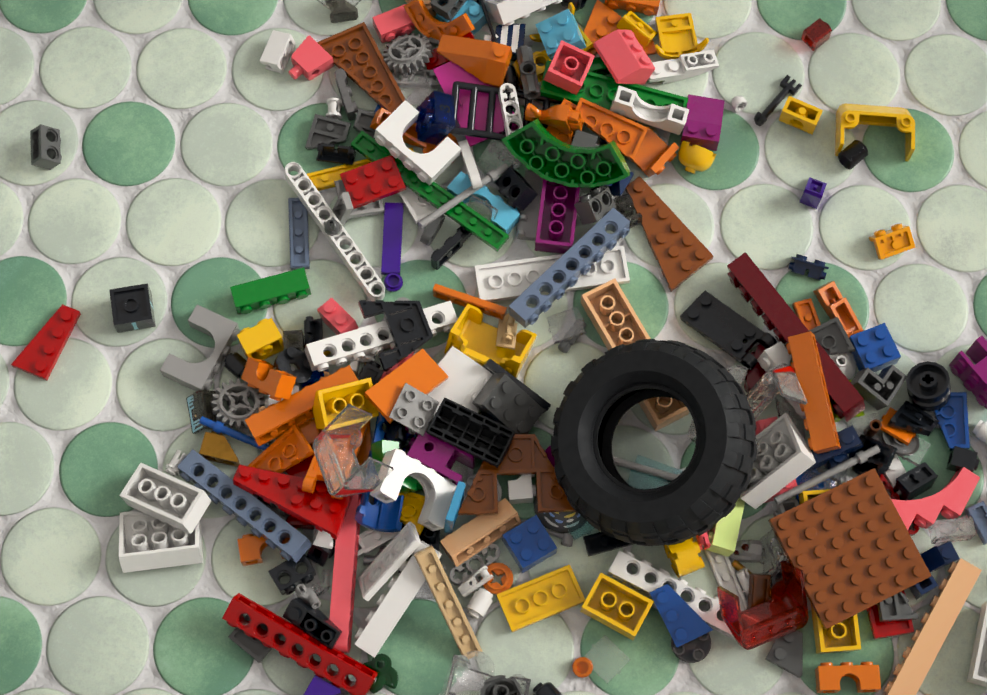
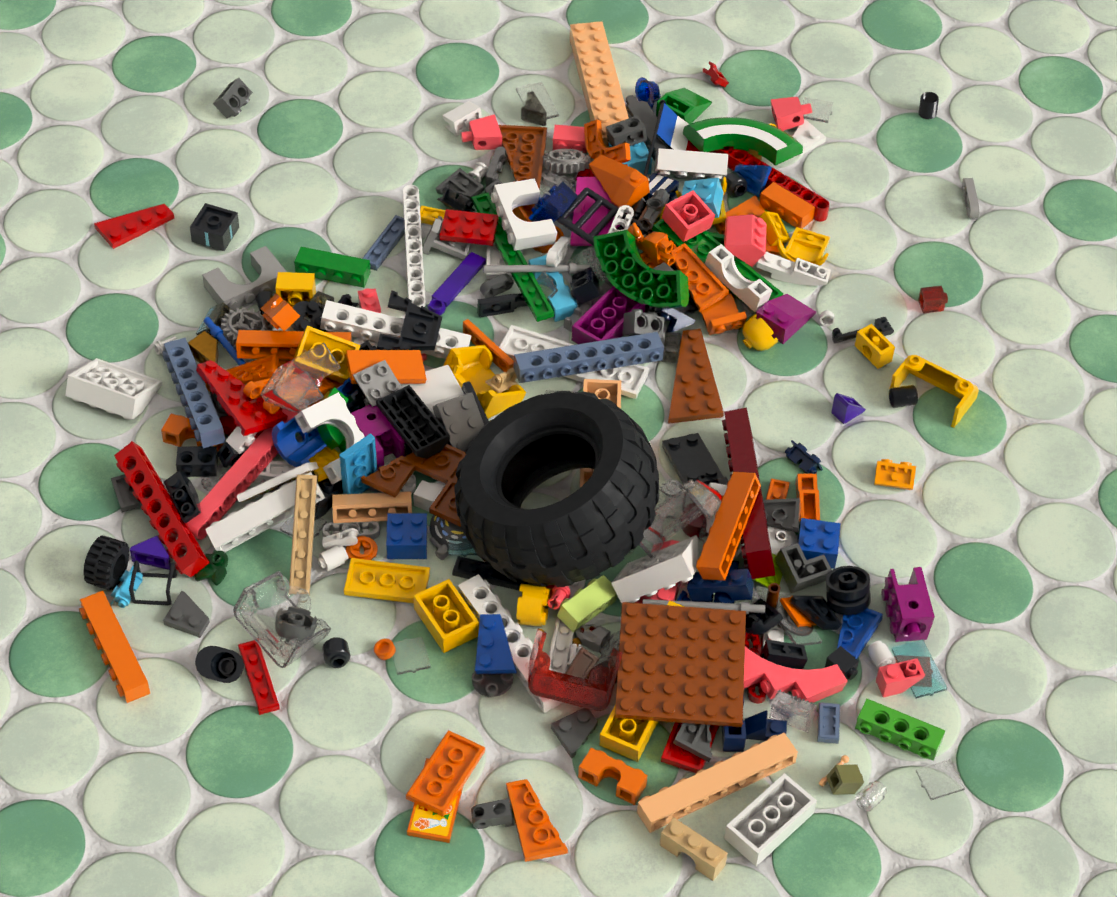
camera: 30 degrees right, 20 degrees down
white brick [119,463,211,534] -> none
light grey arm [295,584,321,609] -> none
dark grey hinge [324,219,340,236] -> none

